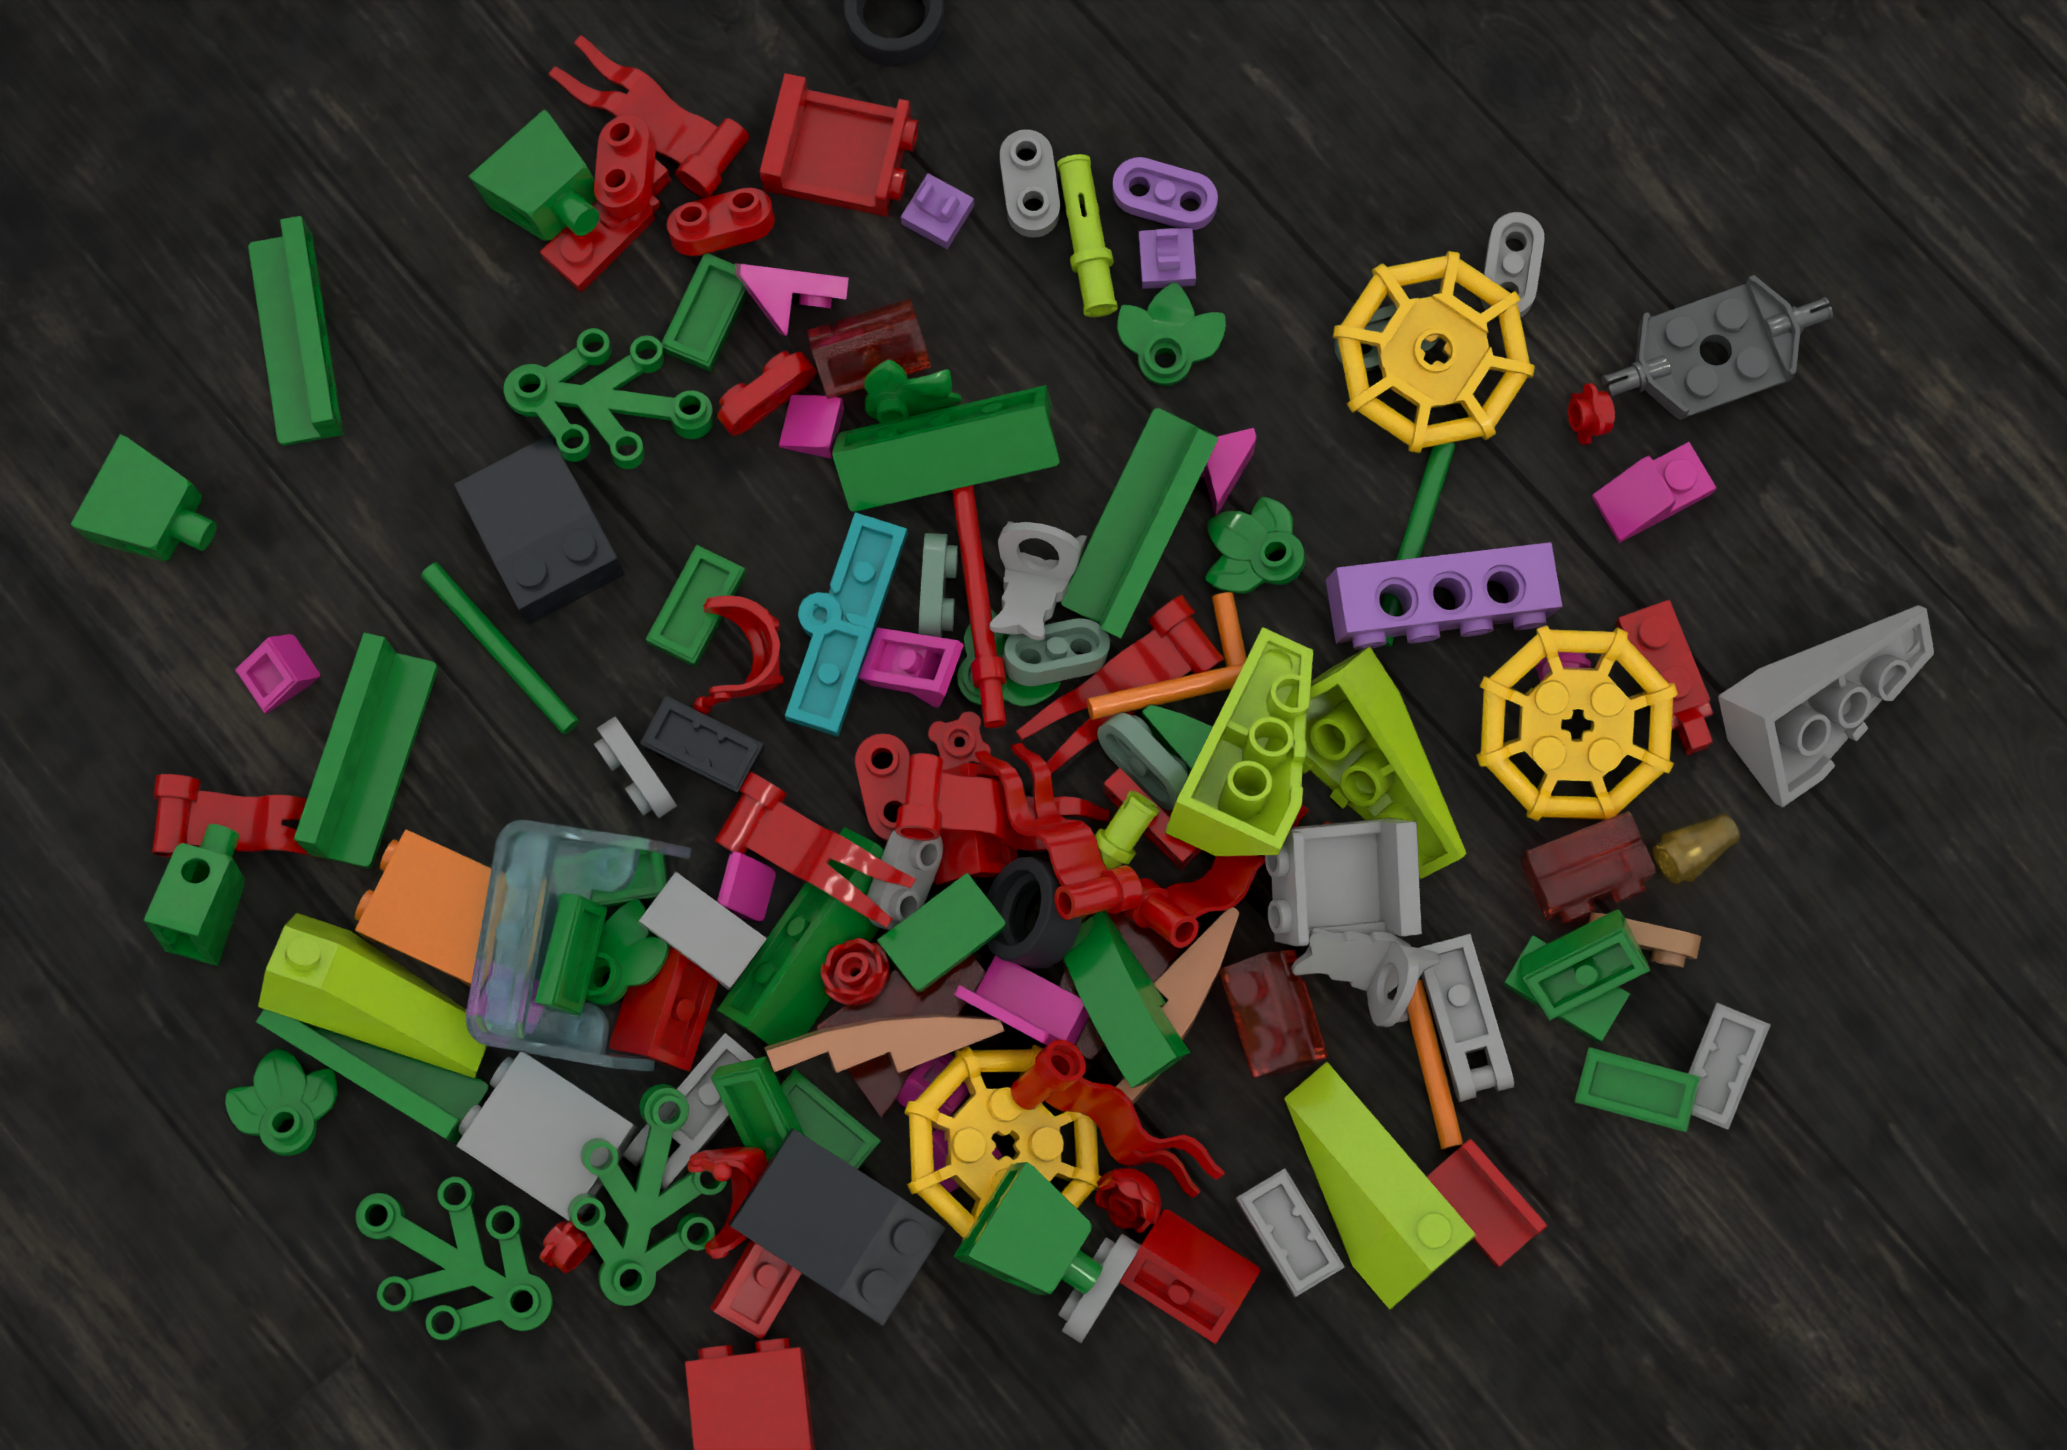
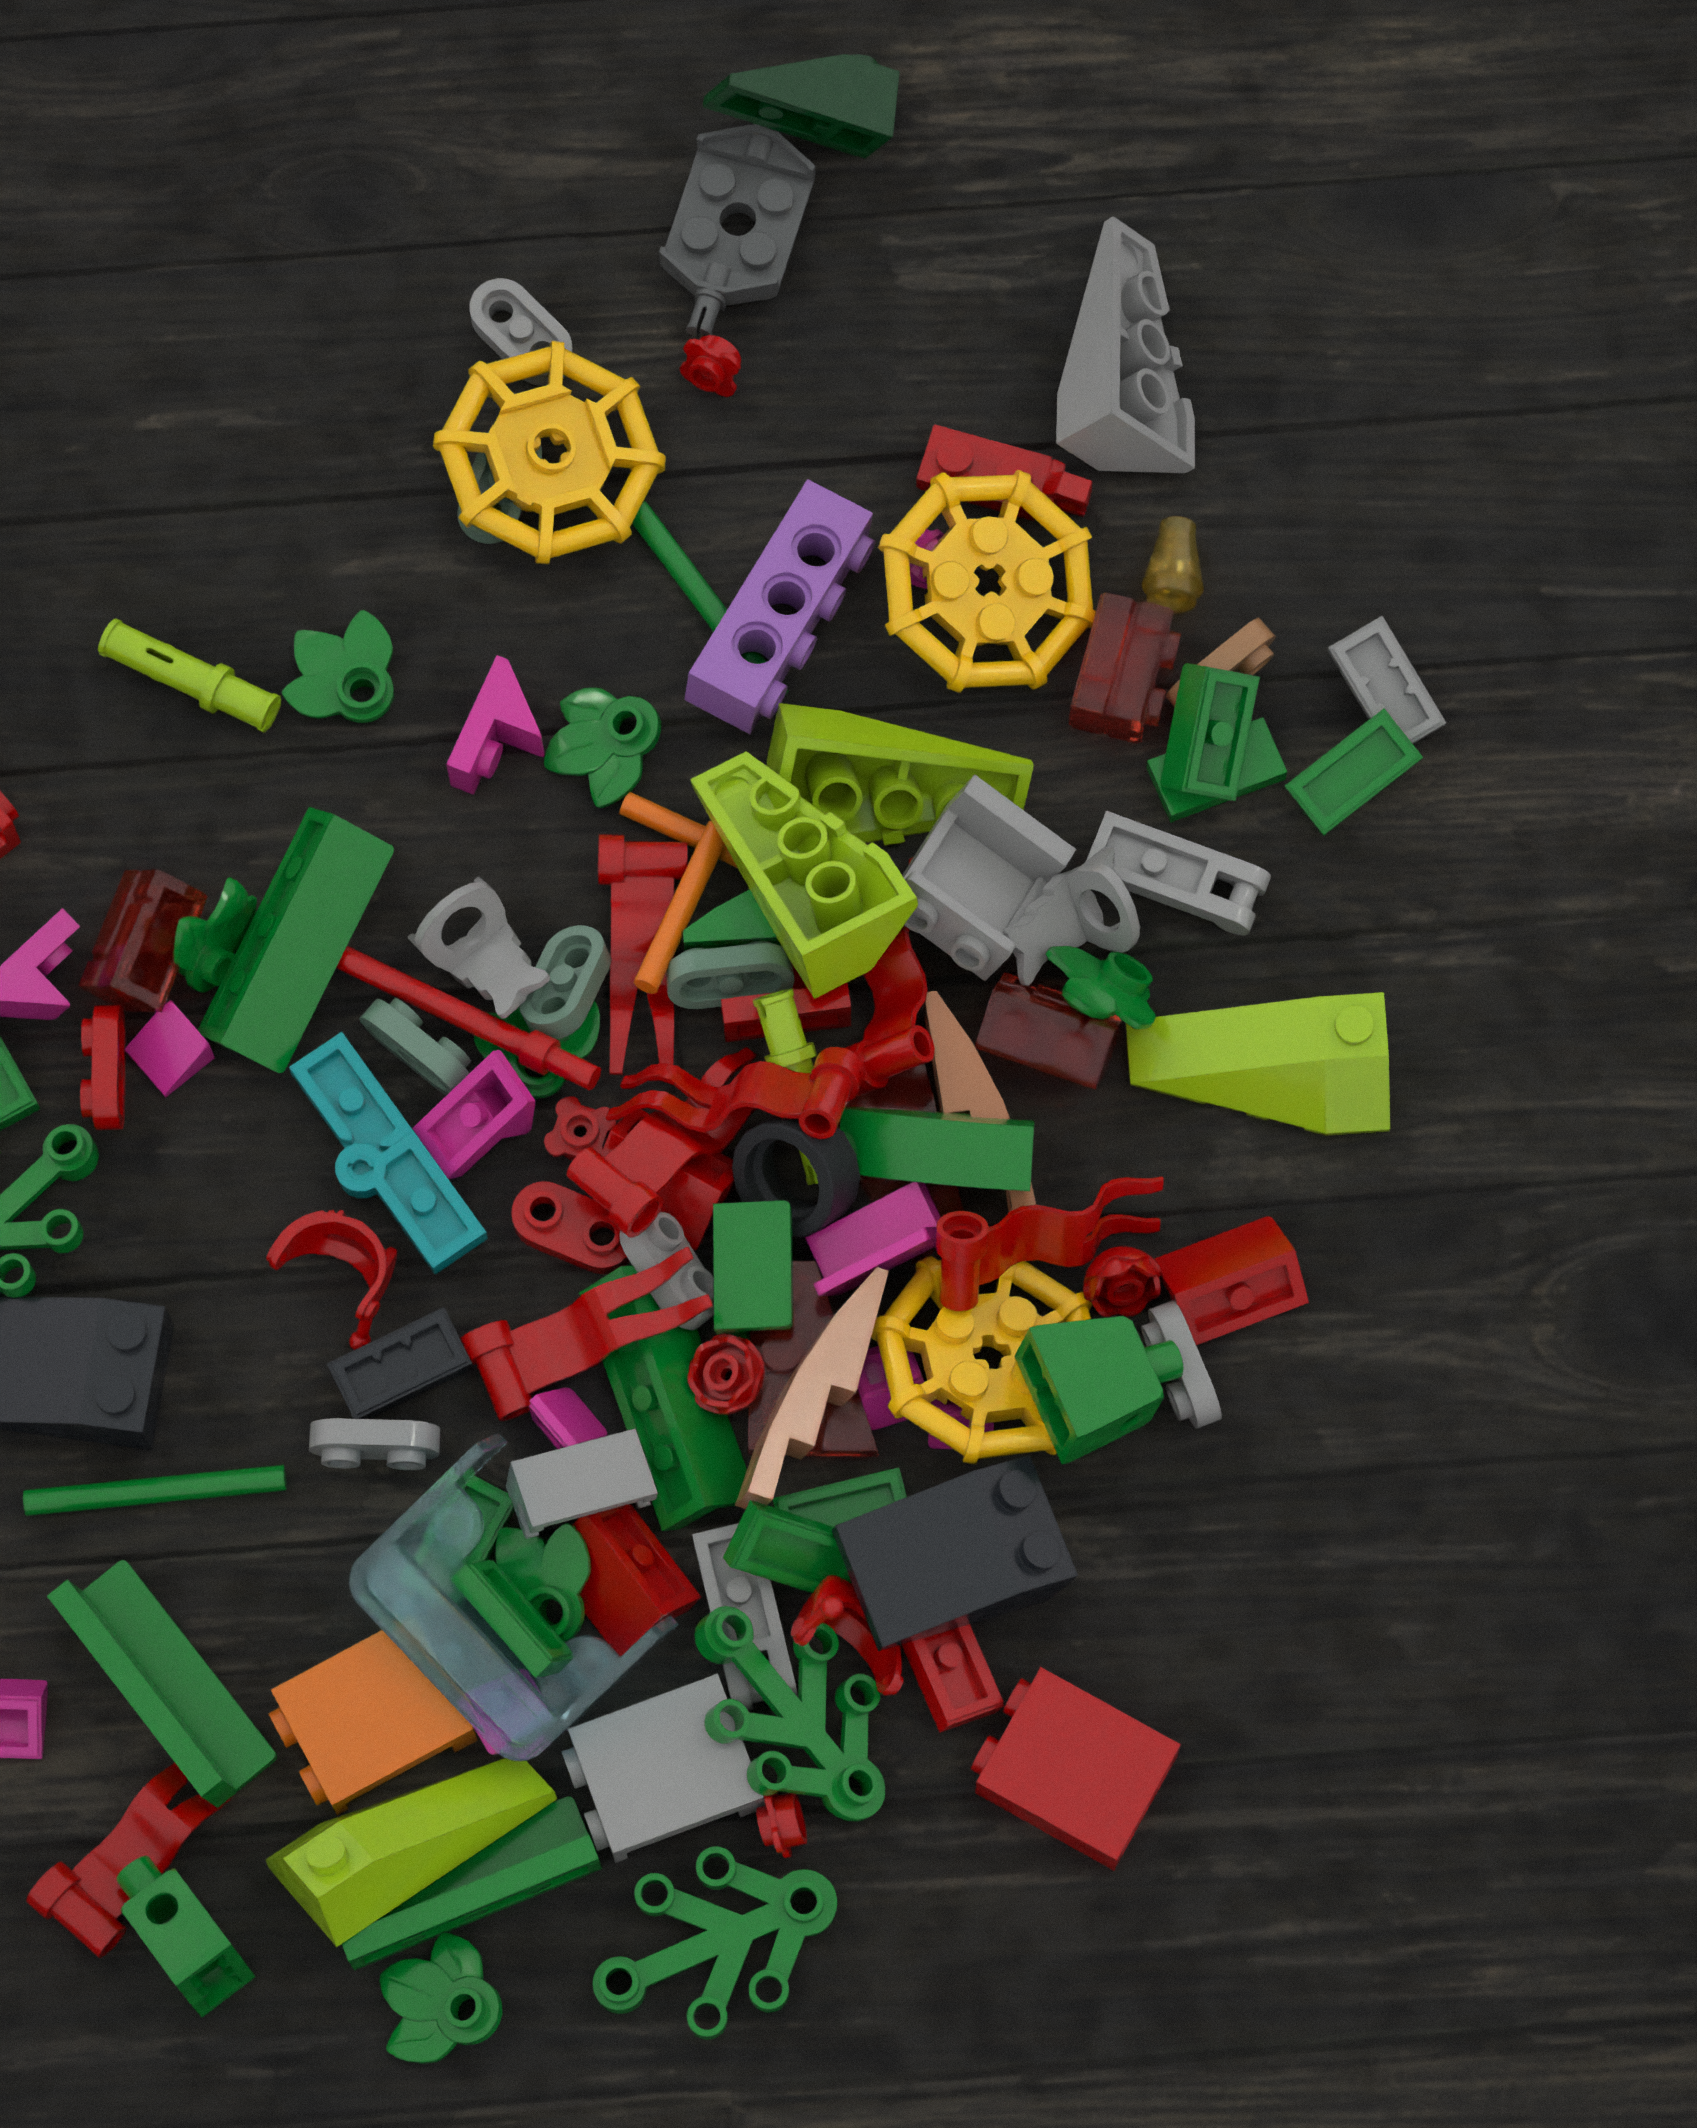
camera: 55 degrees left, 5 degrees down
green tile [646,545,746,668] -> none
medium lavender tile [901,173,974,250] -> none
light grey plate [1000,130,1060,238] -> none
green panel [1061,408,1219,638] -> none
medium lavender plate [1112,157,1218,230] -> none
medium lavender tile [1138,228,1196,289] -> none
light grey plate [1236,1169,1344,1297] -> none
orange bar [1407,980,1463,1149] -> none
red panel [1427,1139,1547,1268] -> none
dark pink slope [1592,442,1716,543] -> none
none -> dark green slope [703,54,900,159]
none -> green plate [1045,946,1156,1029]

